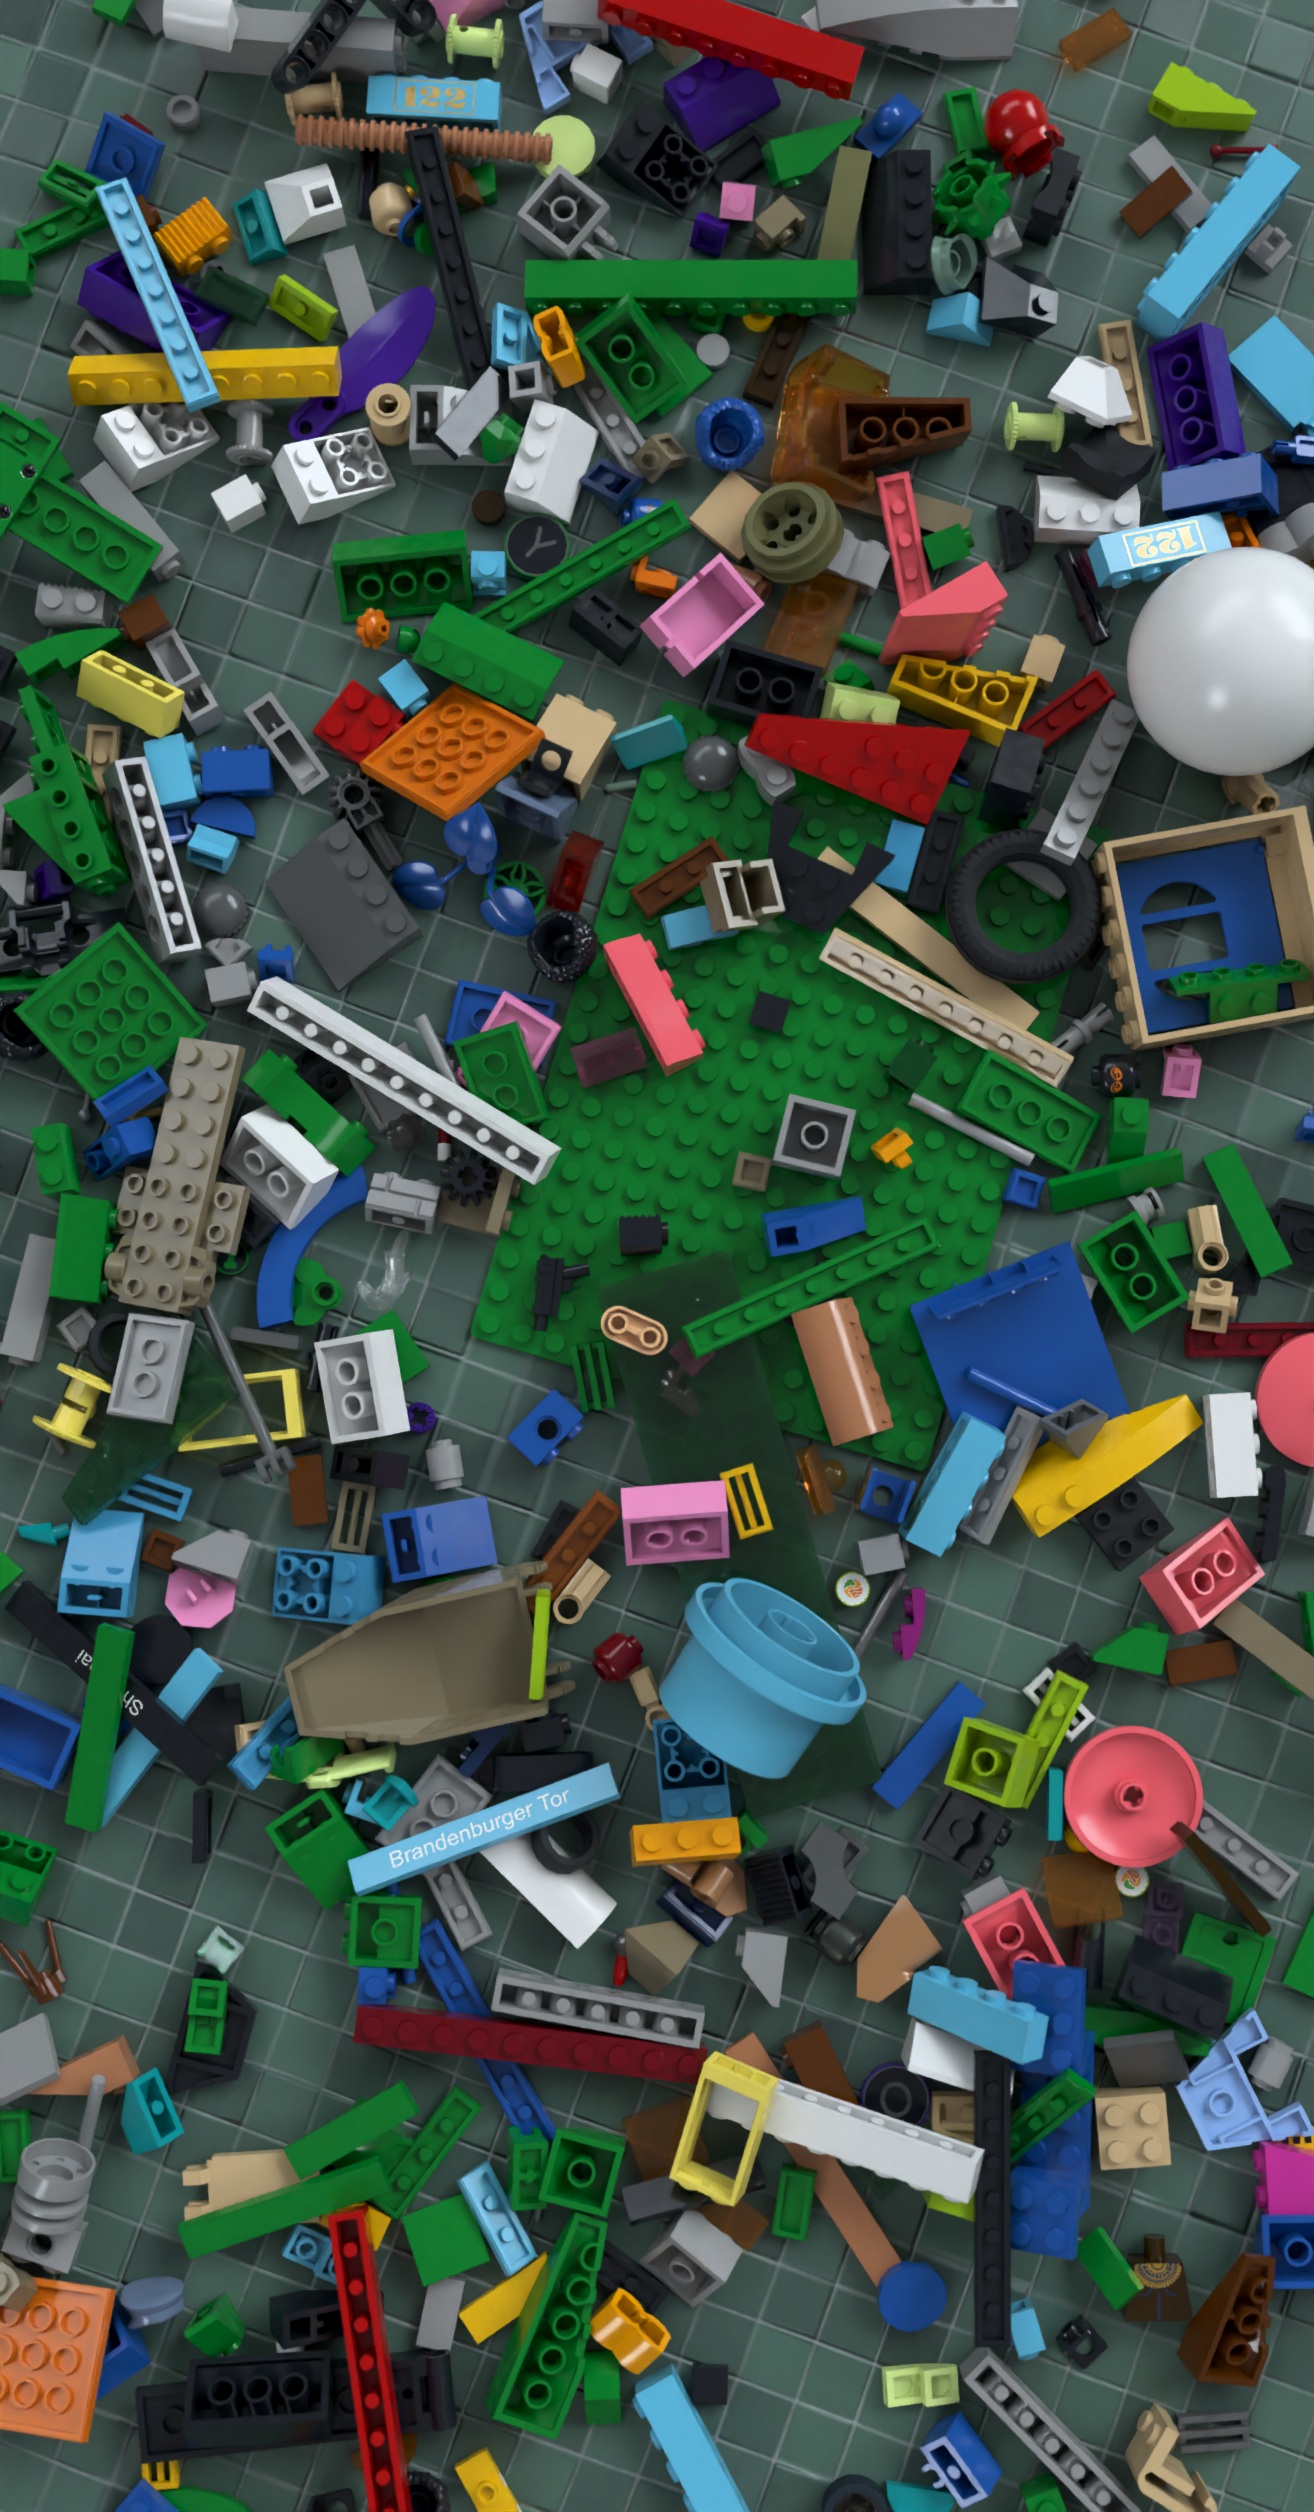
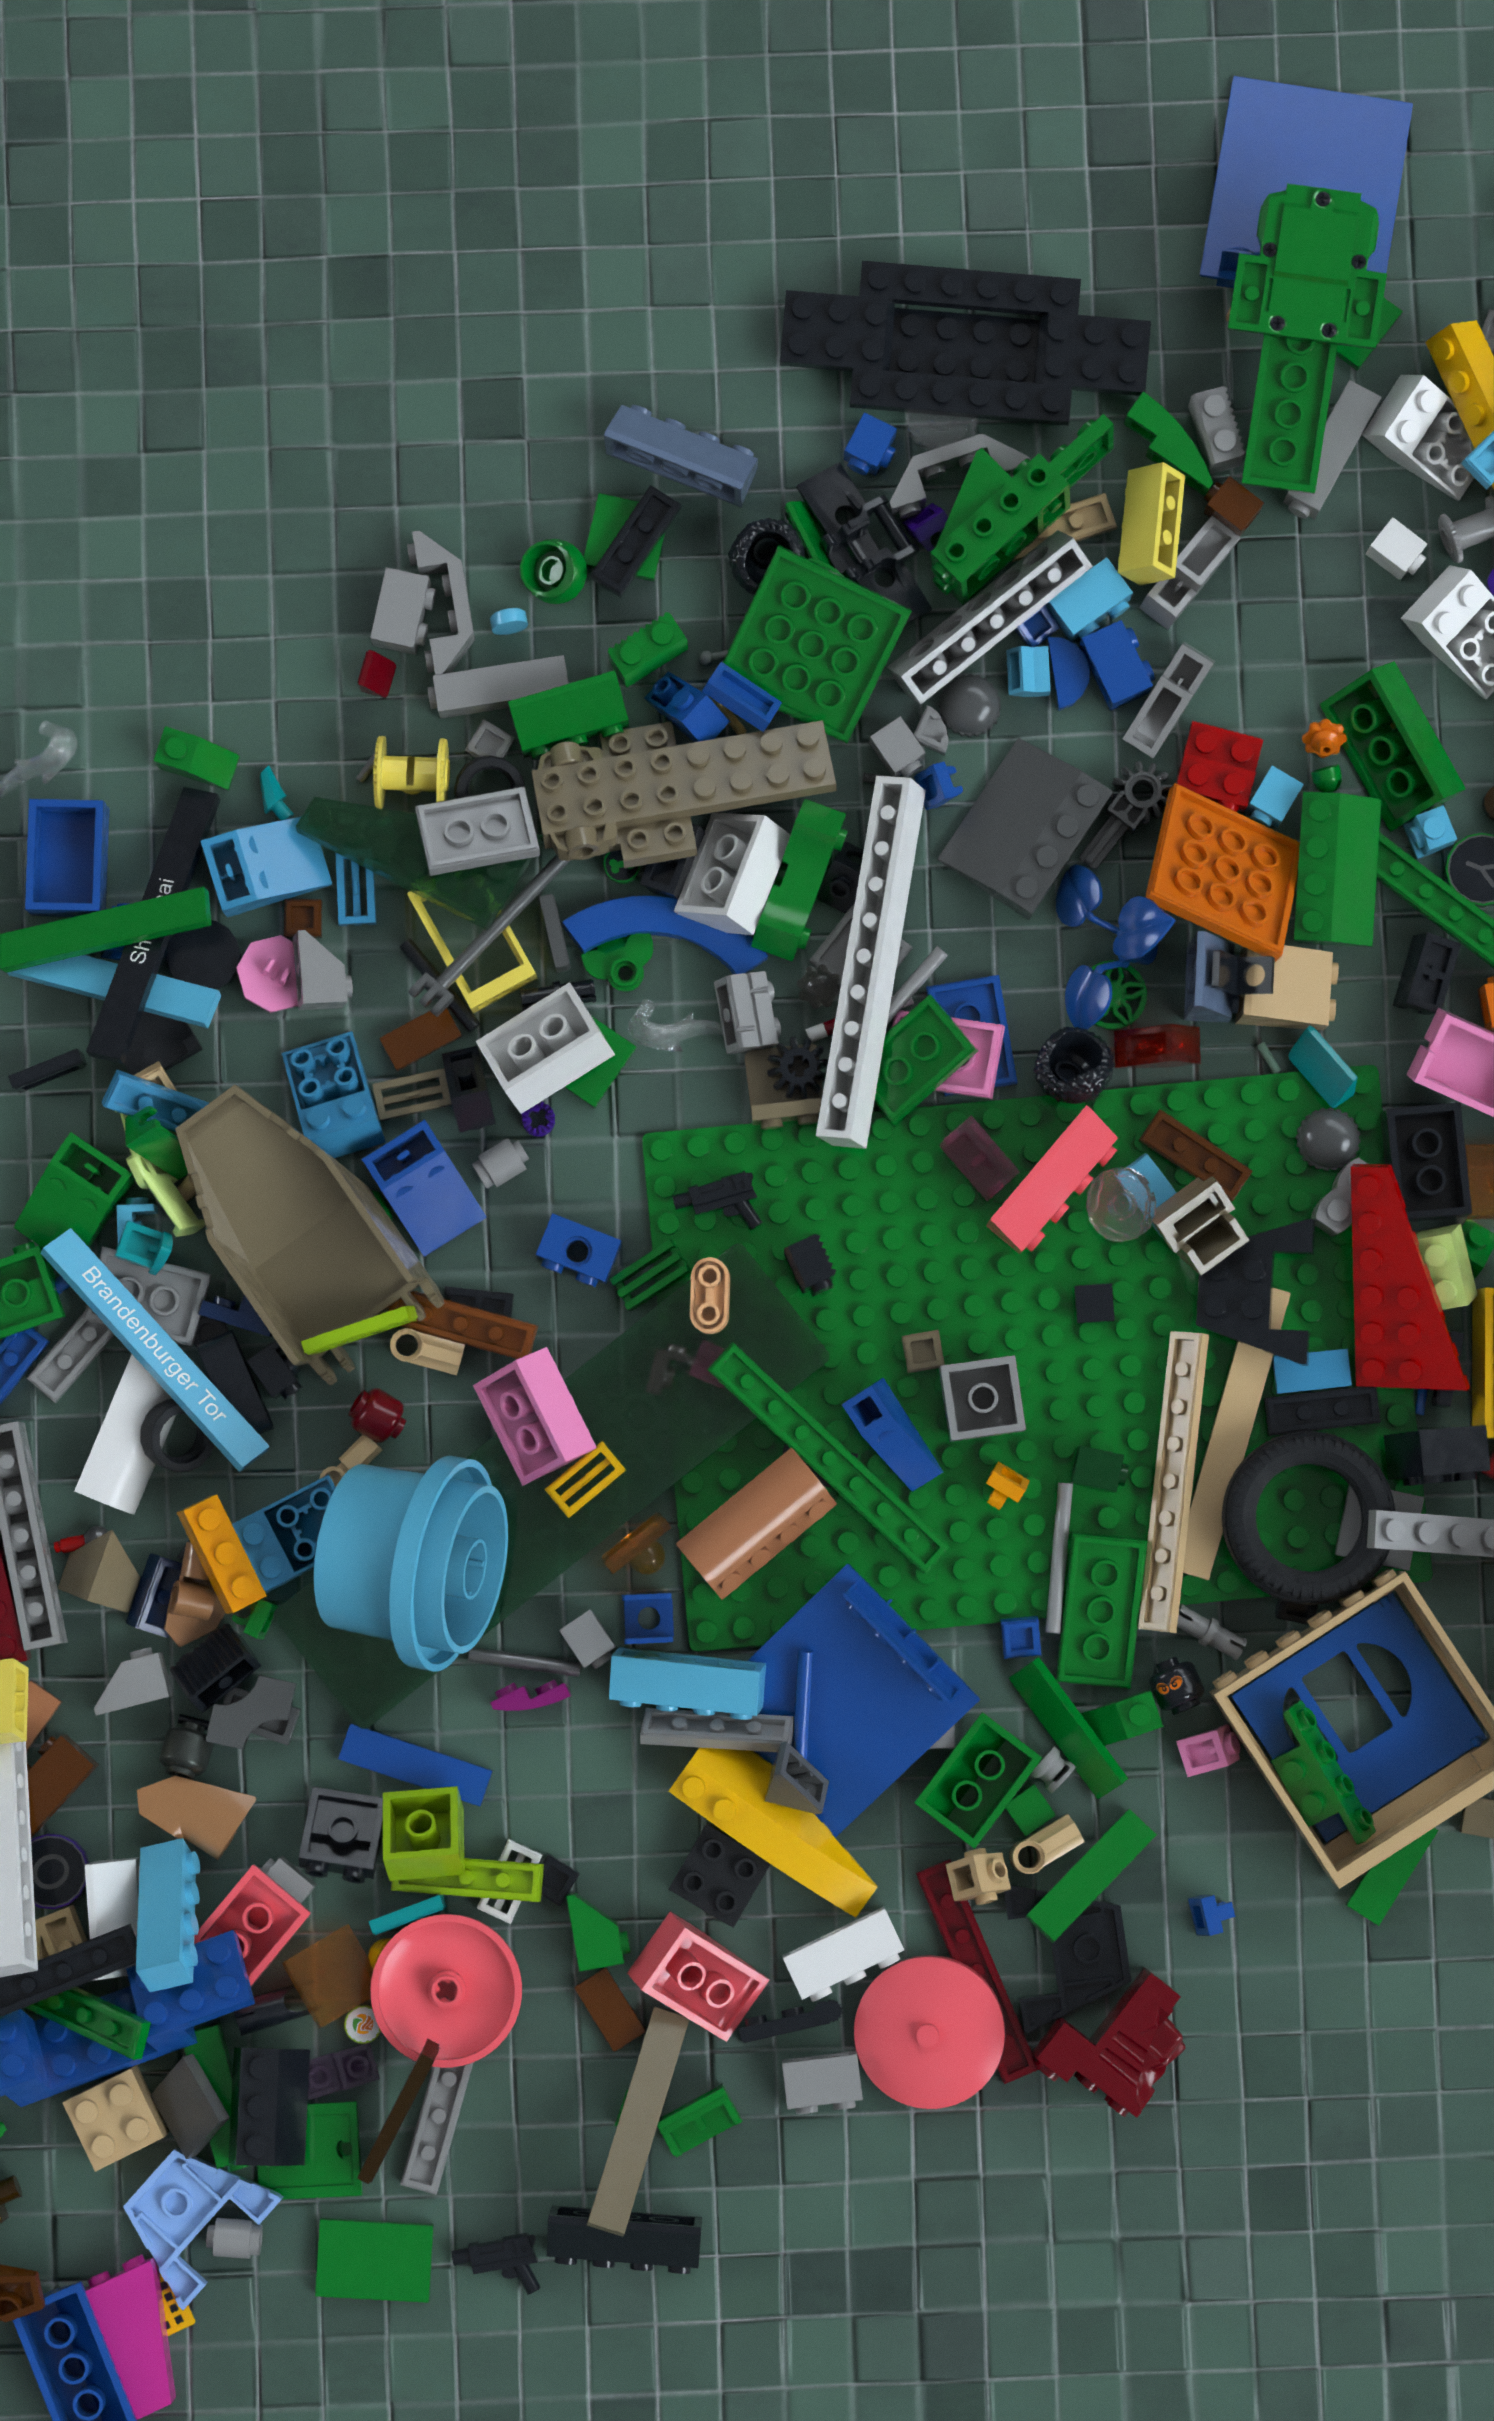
camera: 70 degrees right, 0 degrees up
tile [835,1572,870,1607] -> none
none -> clear tile [1086,1167,1156,1242]

